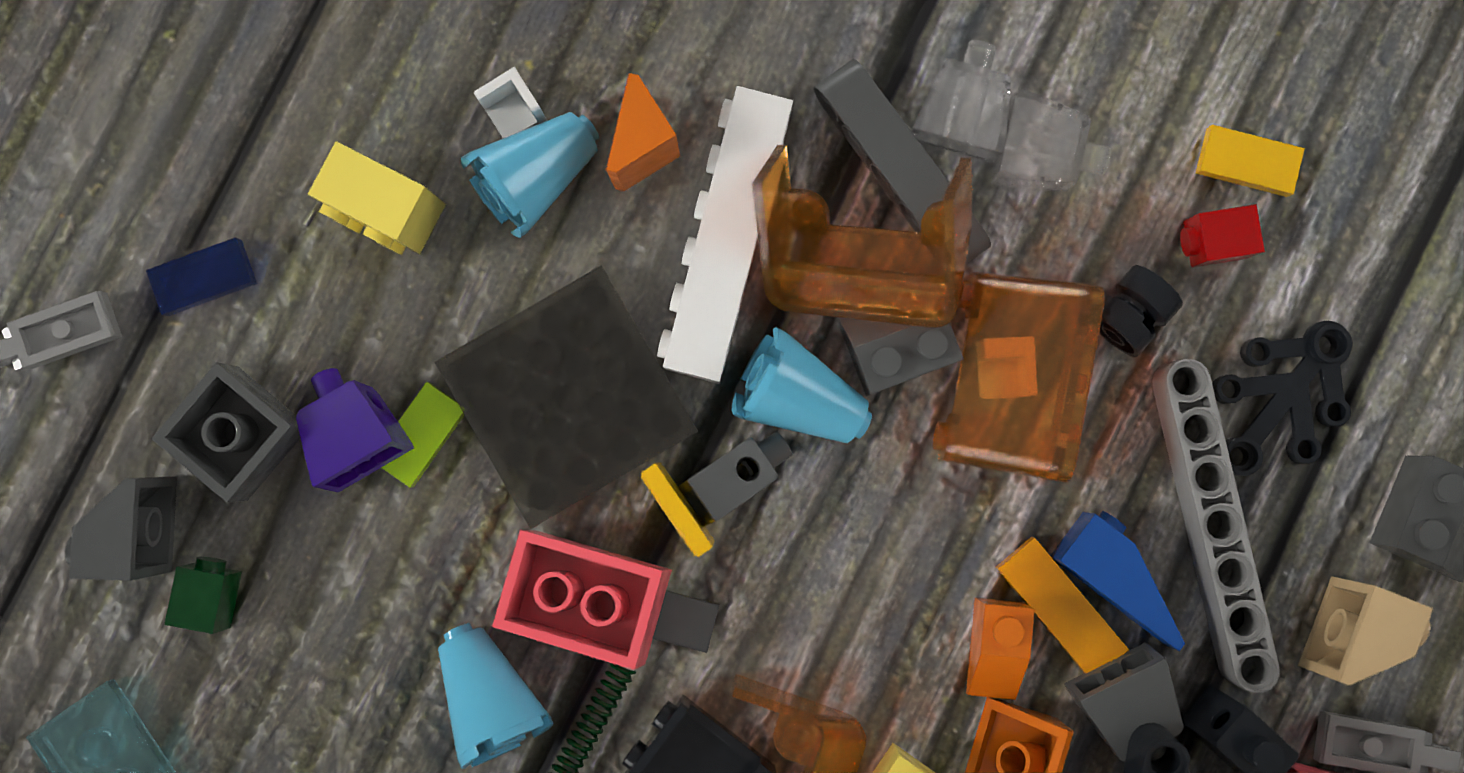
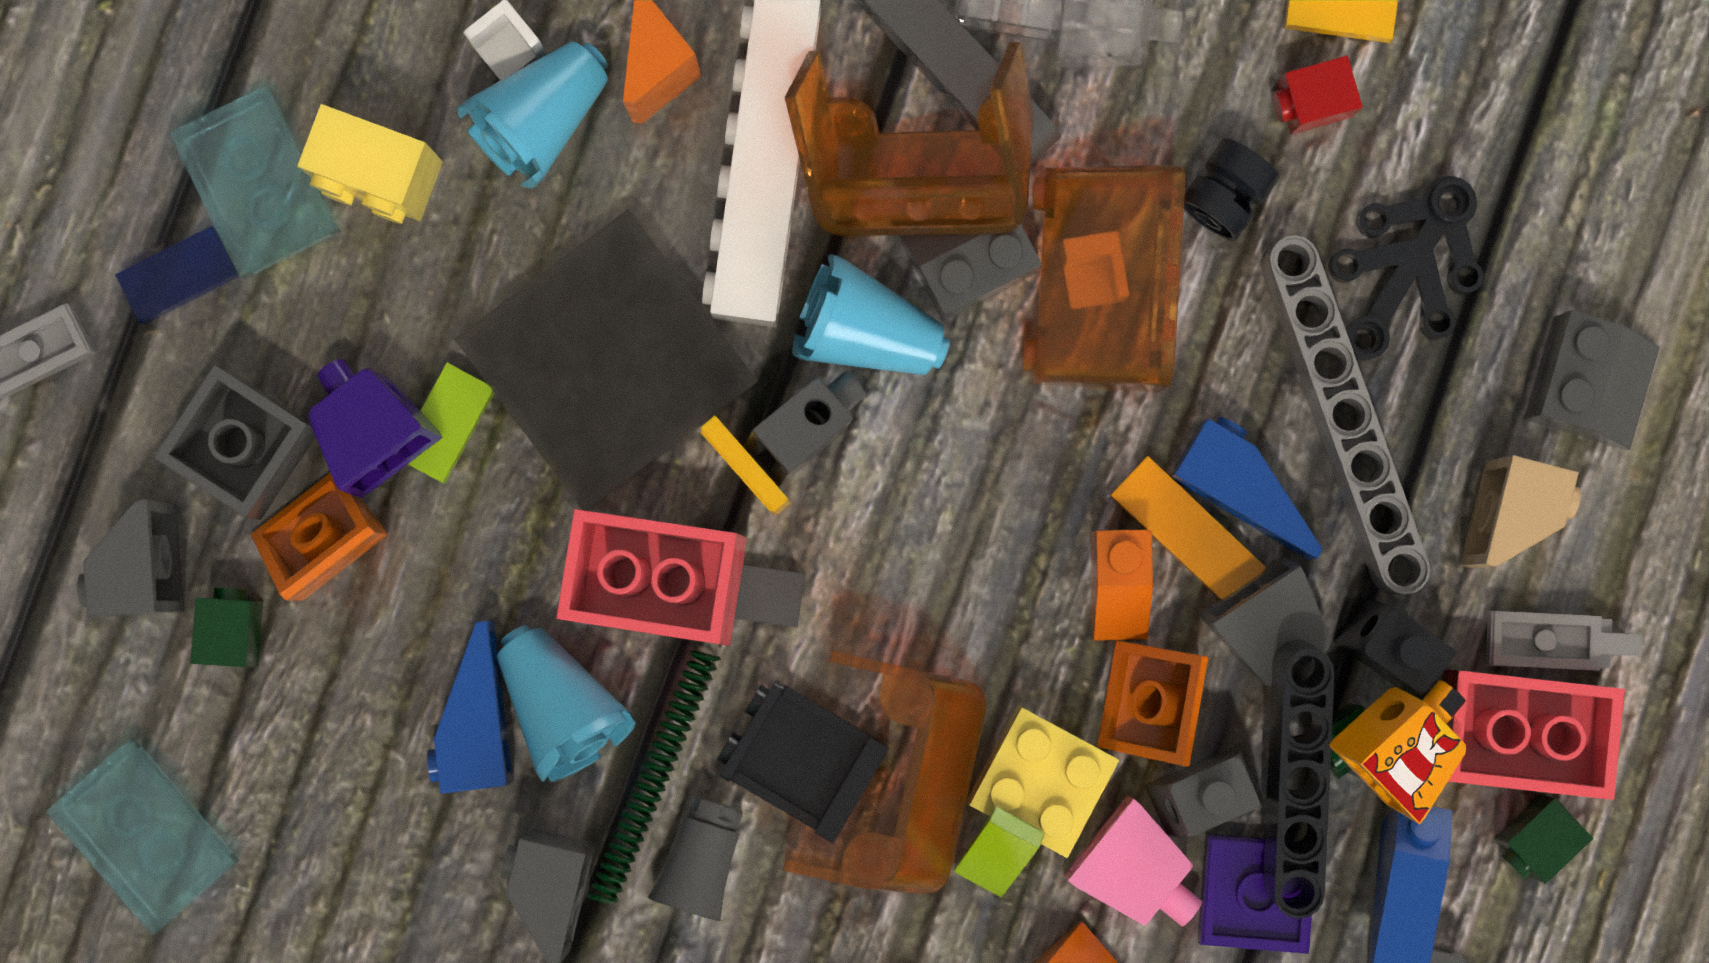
camera: 15 degrees left, 0 degrees up
none -> clear light blue tile [169,85,341,279]
none -> orange slope [250,473,389,601]
none -> blue slope [427,620,513,794]

